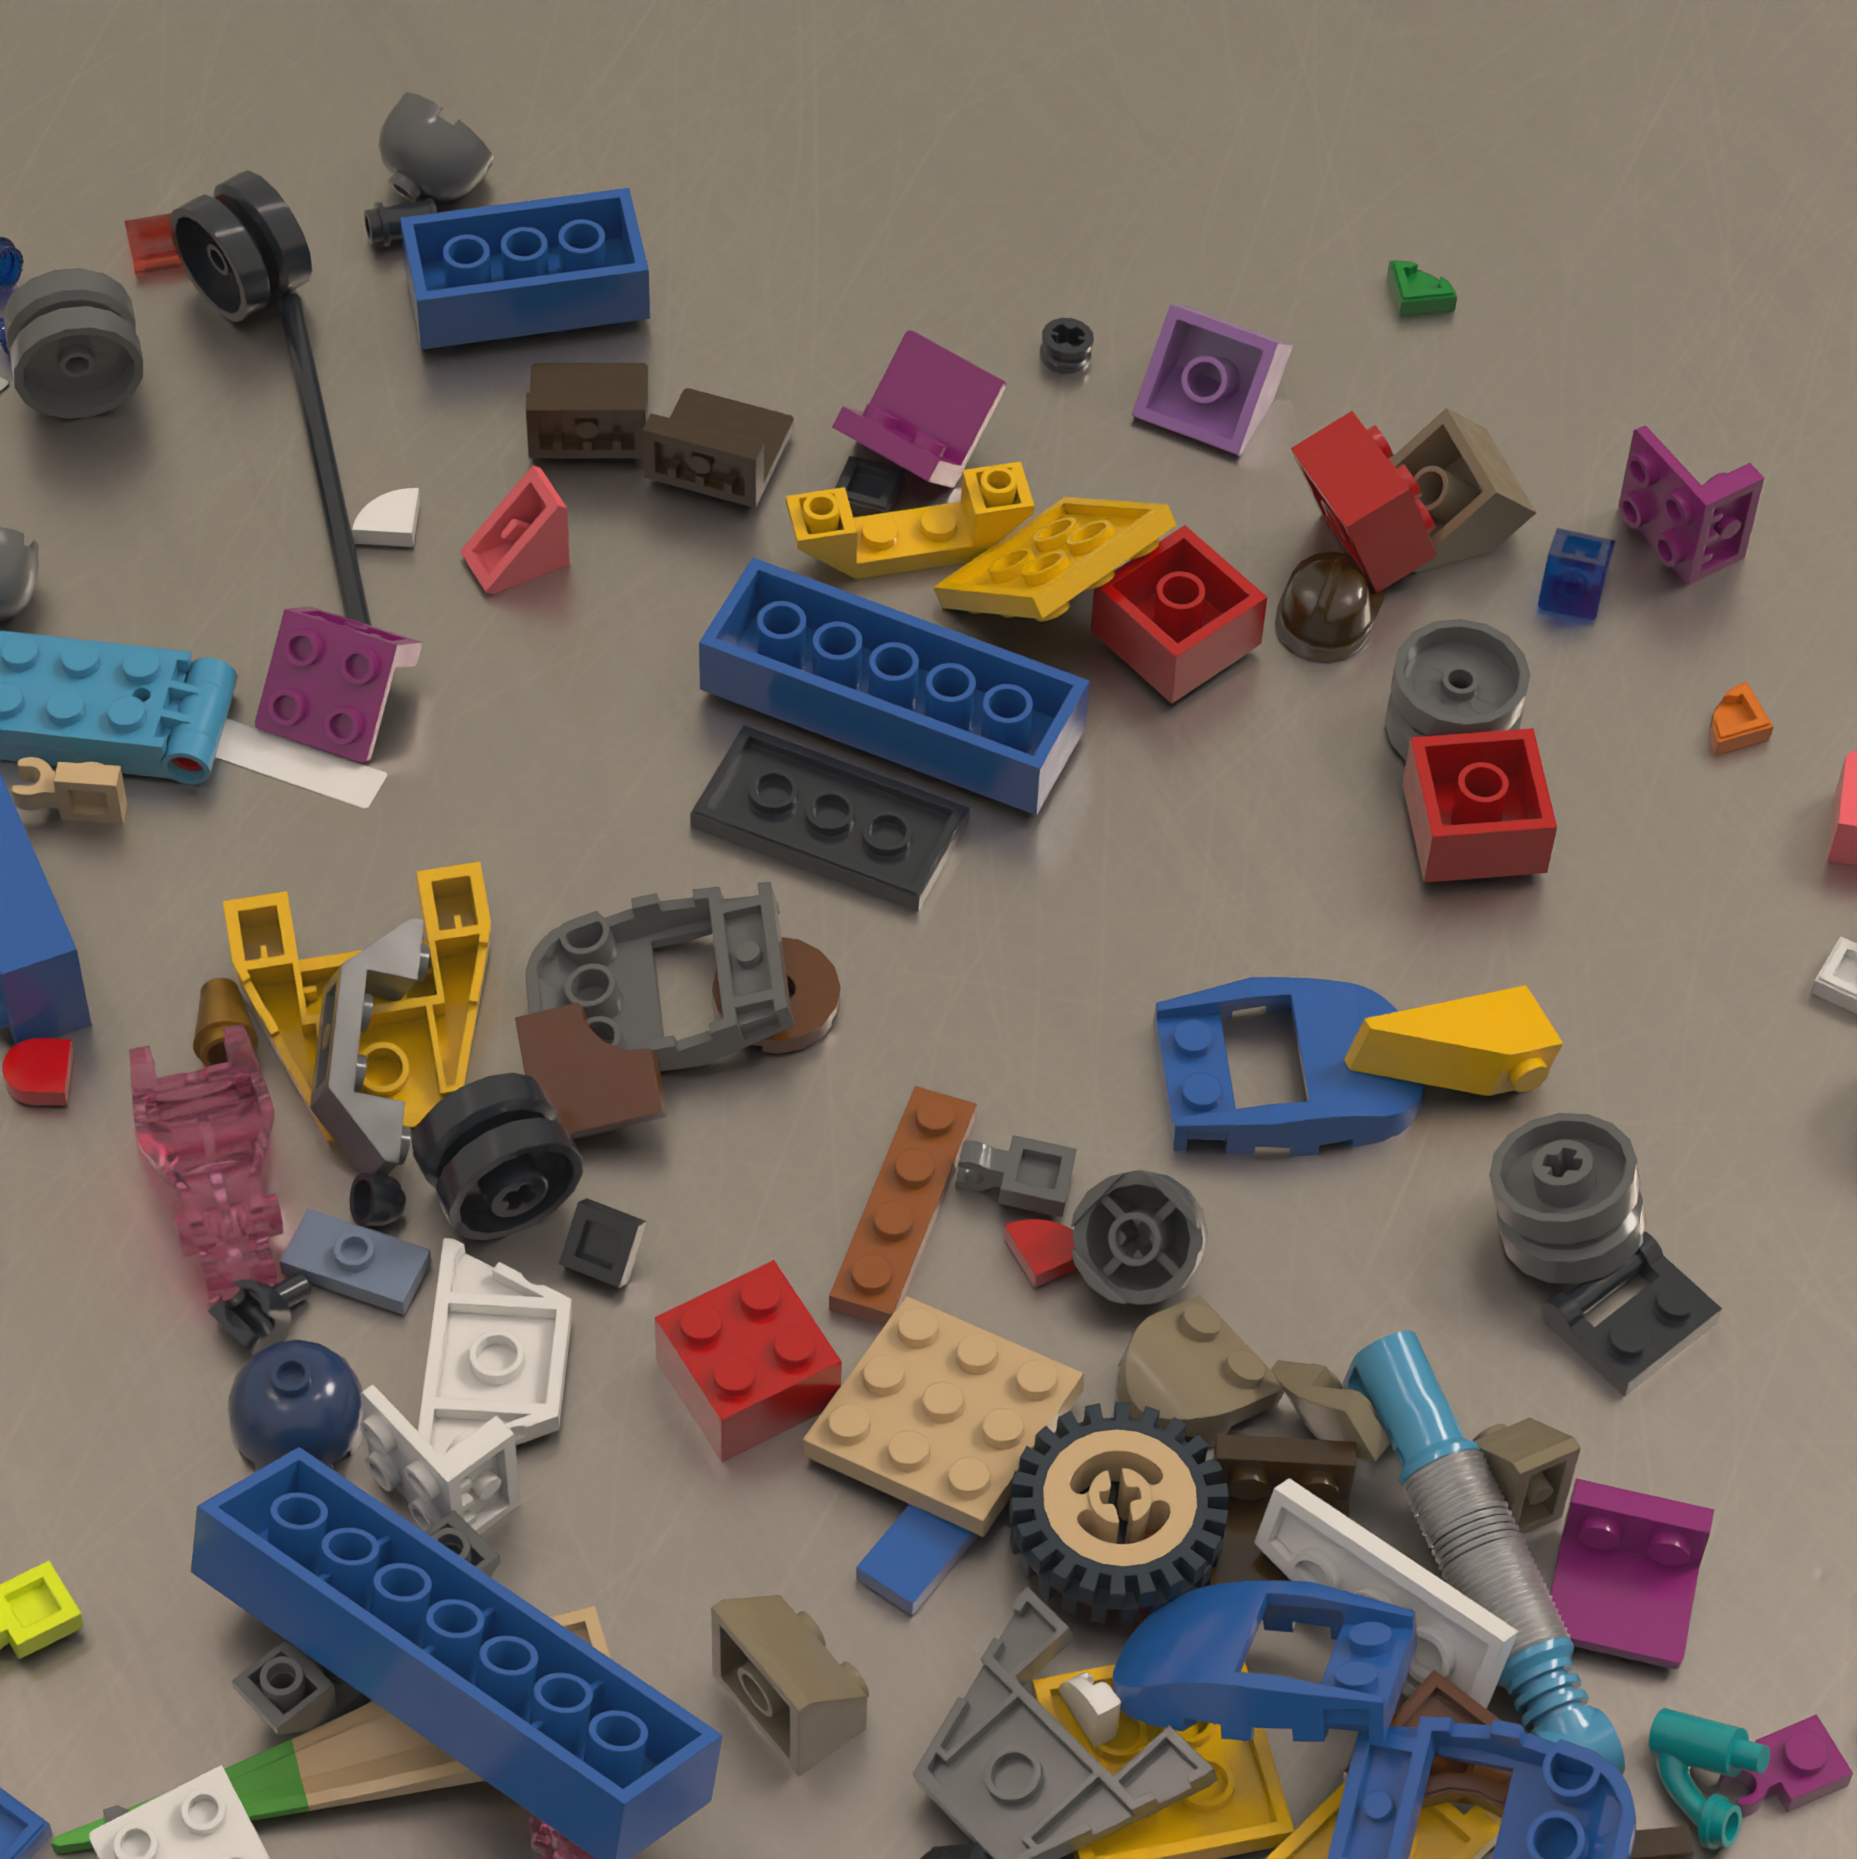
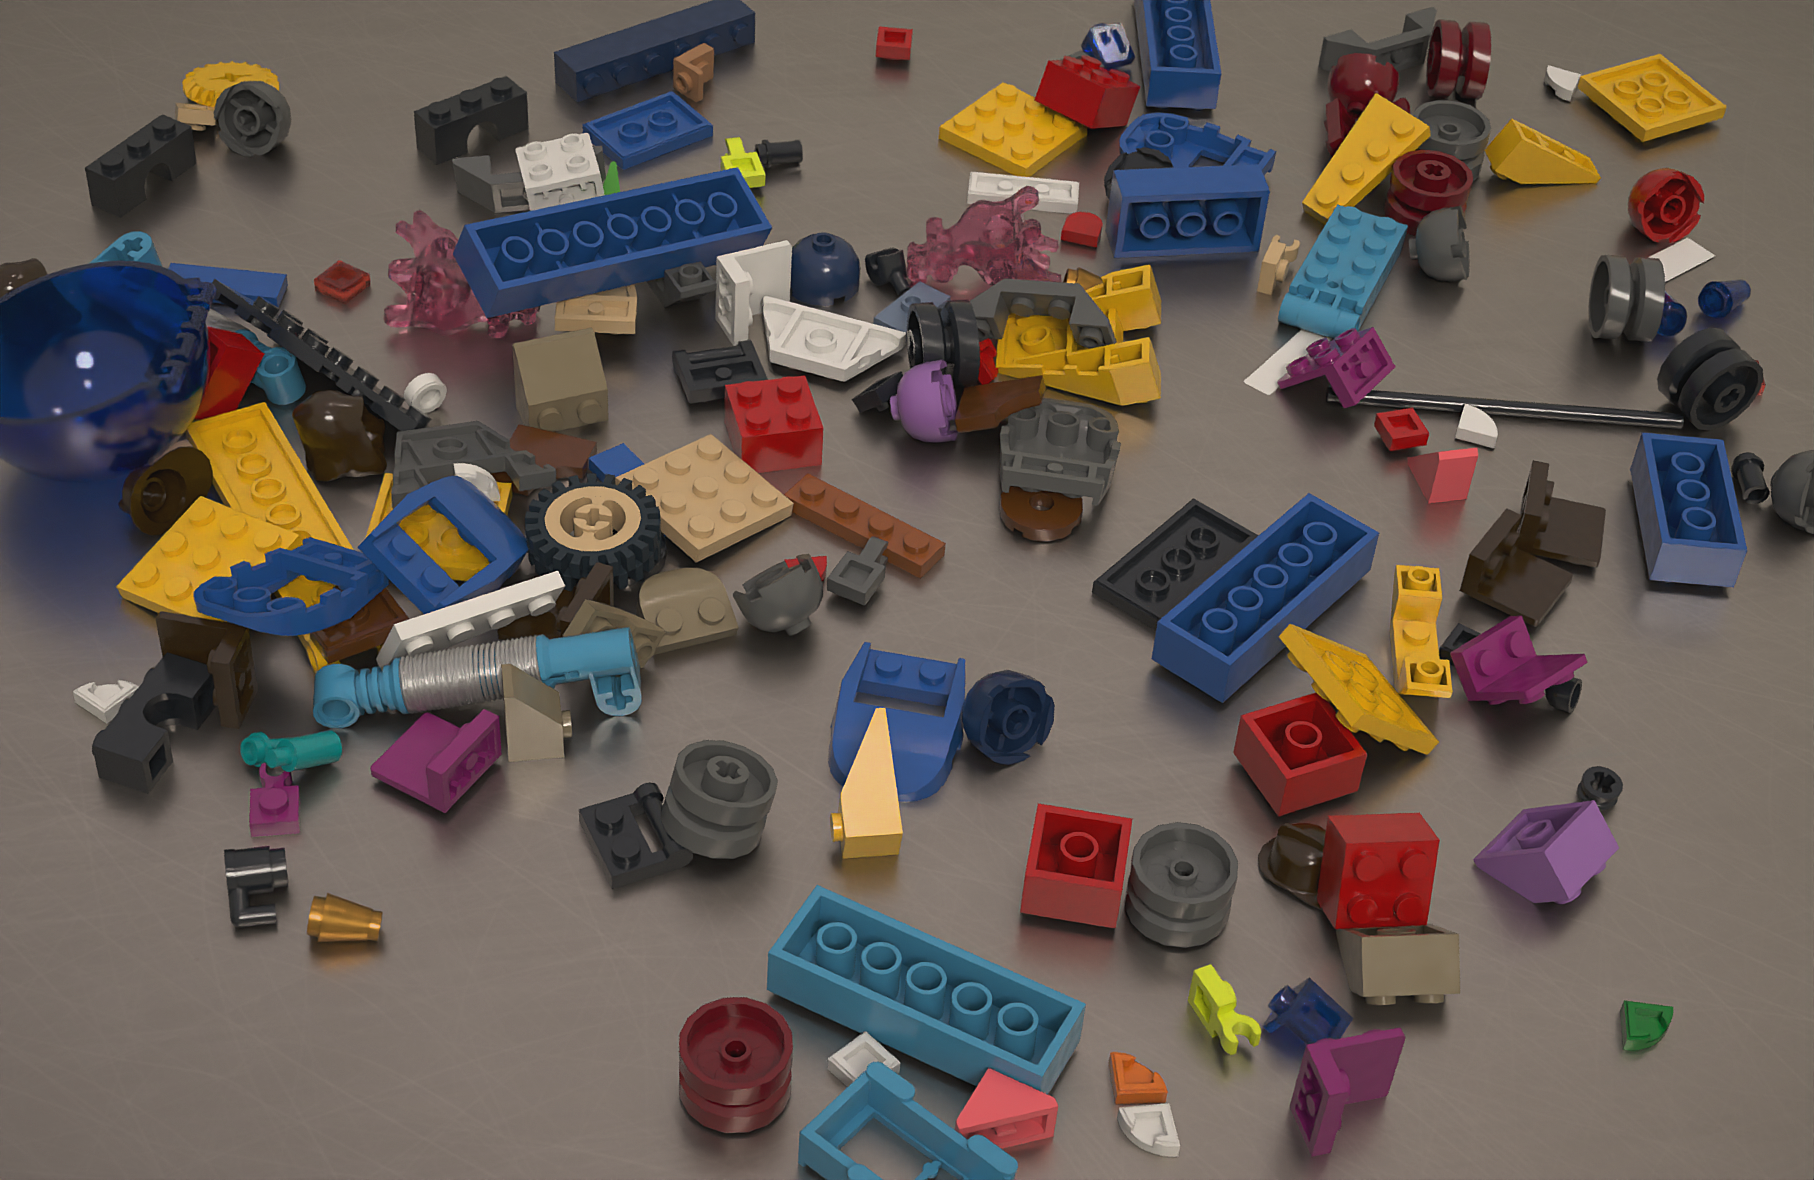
camera: 105 degrees right, 10 degrees down
none -> reddish brown tile [490,424,597,496]
none -> black plate [672,340,768,404]
none -> dark azure brick [767,885,1086,1095]
none -> medium lavender cylinder [890,360,958,443]
none -> dark blue cylinder [962,670,1055,765]
none -> white tile [1117,1103,1180,1157]
none -> neon yellow plate [1188,964,1261,1055]
none -> red plate [1374,408,1429,451]

